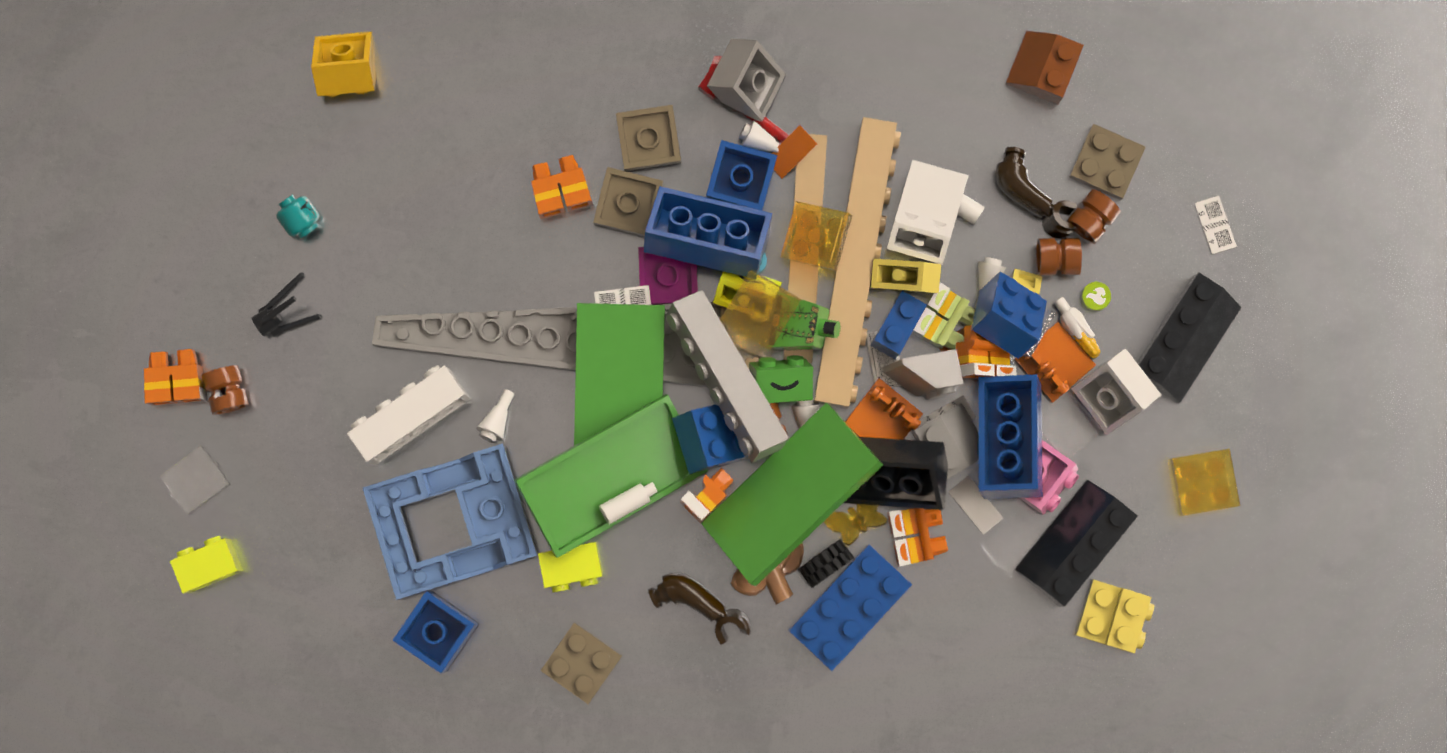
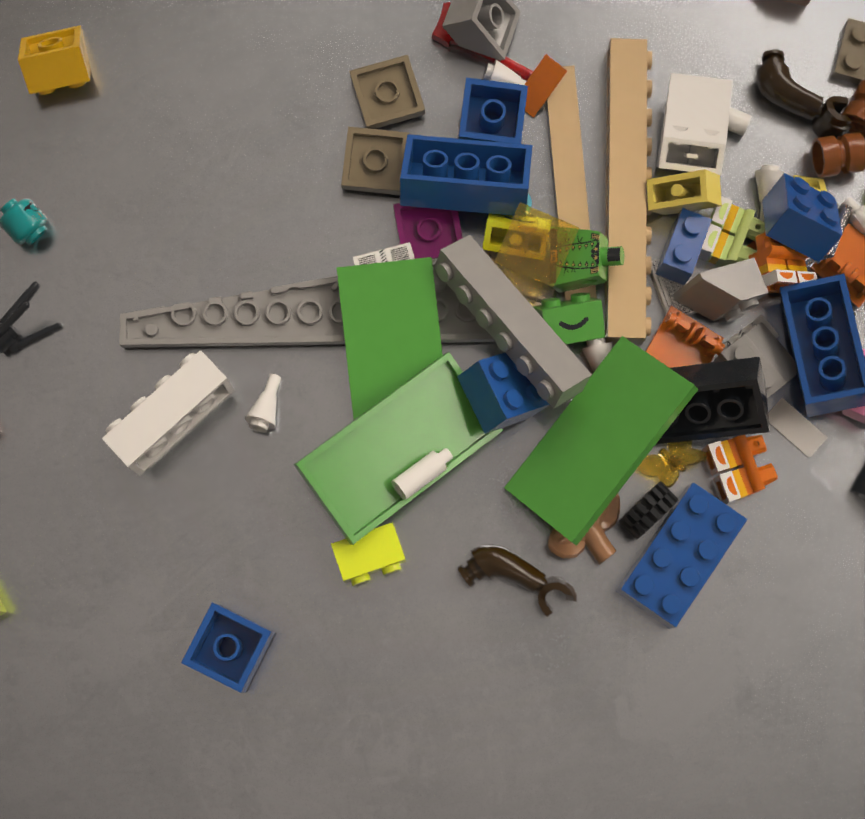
camera: 10 degrees left, 5 degrees down
medium blue piece [363,443,538,600] -> none
orange hips [531,155,593,219] -> none
dark tan plate [541,622,622,704] -> none
orange hips [680,468,734,523] -> none
clear yellow plate [780,201,853,271] -> none

